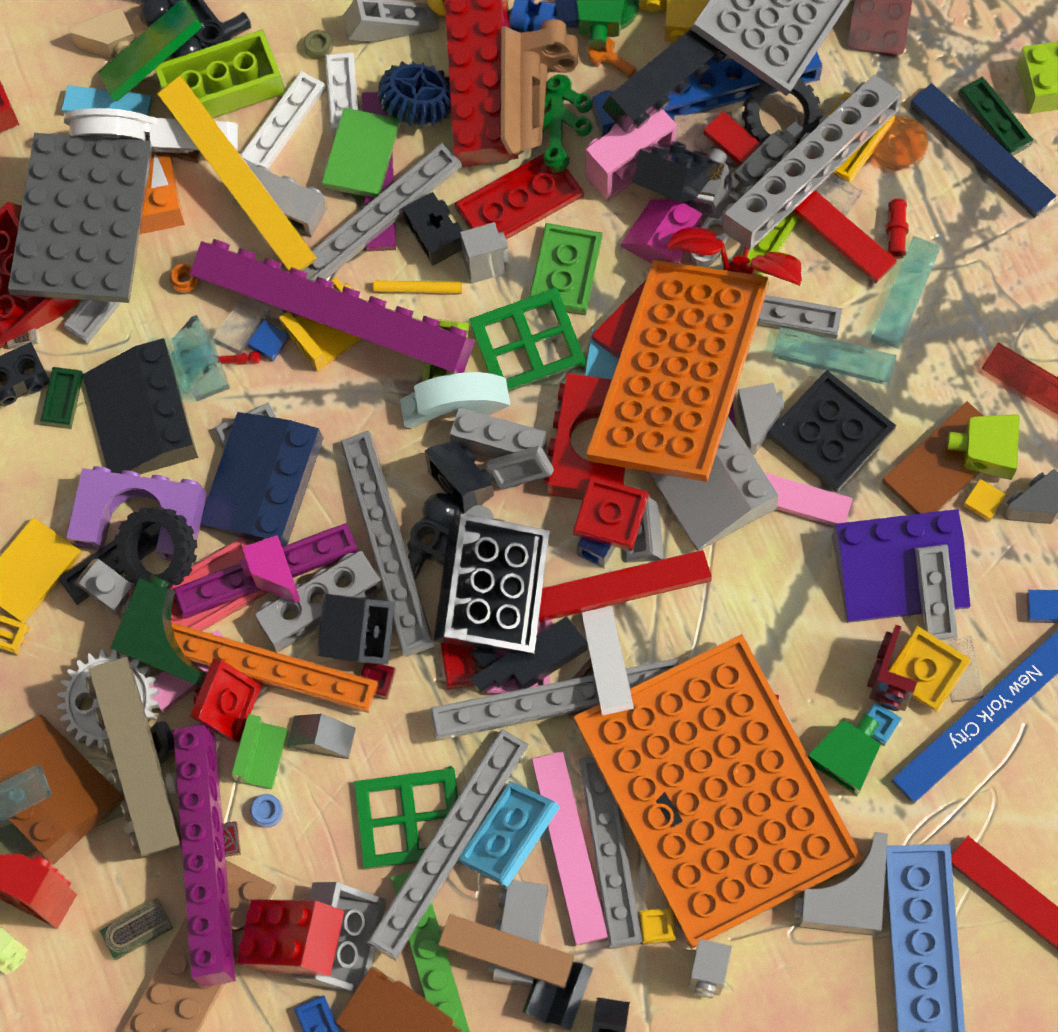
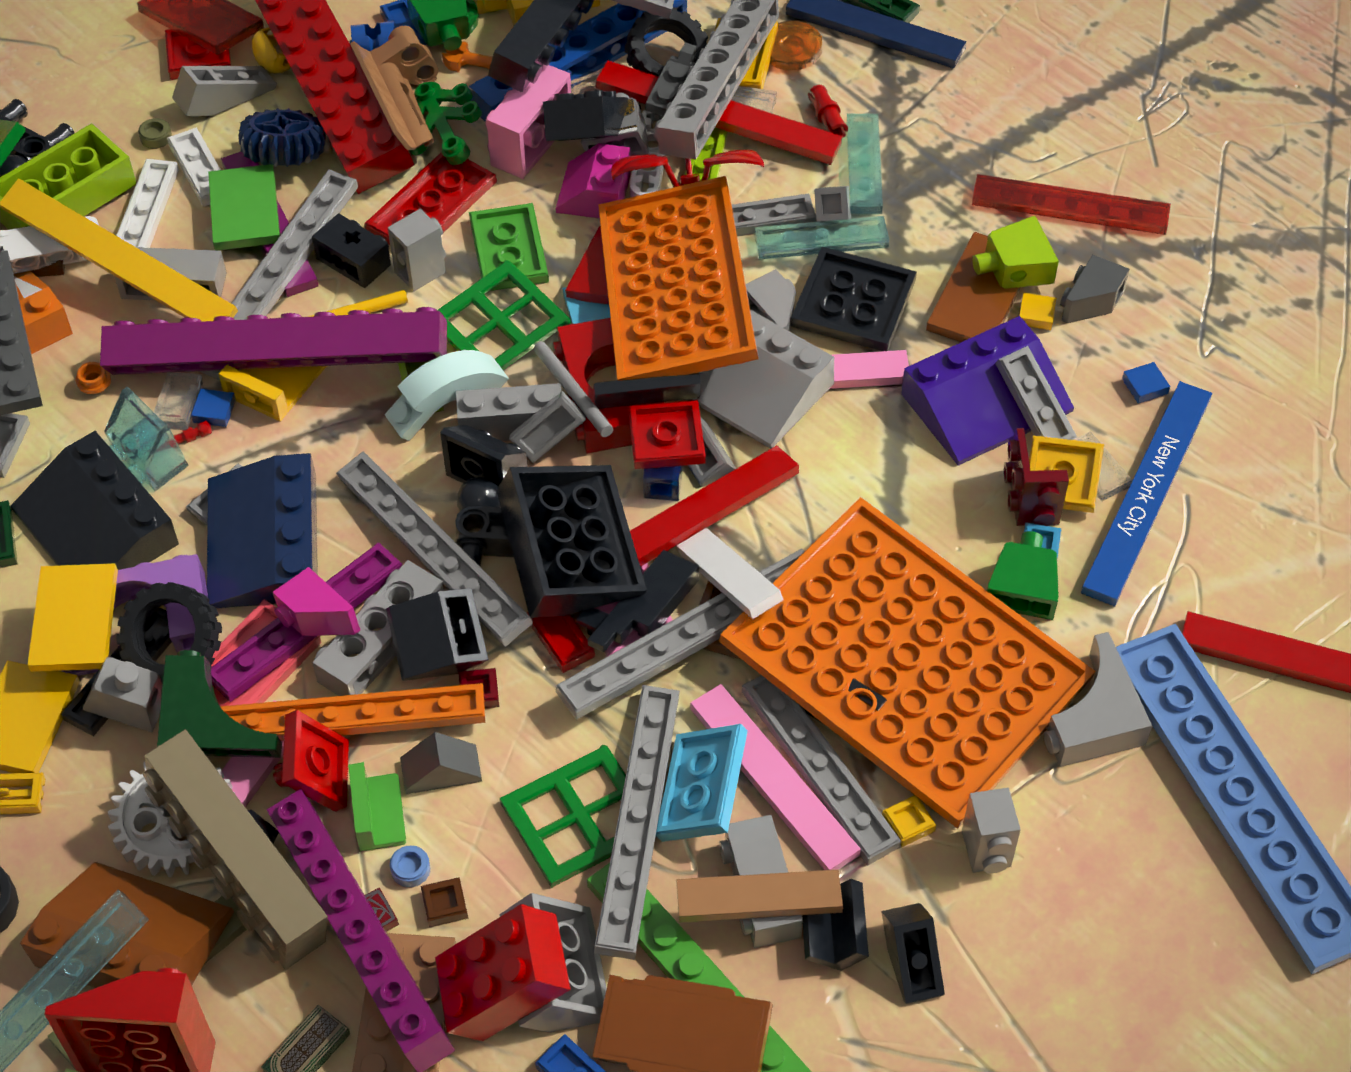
camera: 25 degrees left, 15 degrees down
none -> yellow tile [28,563,118,672]
none -> reddish brown tile [421,877,468,927]
none -> light grey bar [533,341,613,437]
none -> black tile [594,372,701,409]
none -> light grey tile [814,186,851,222]

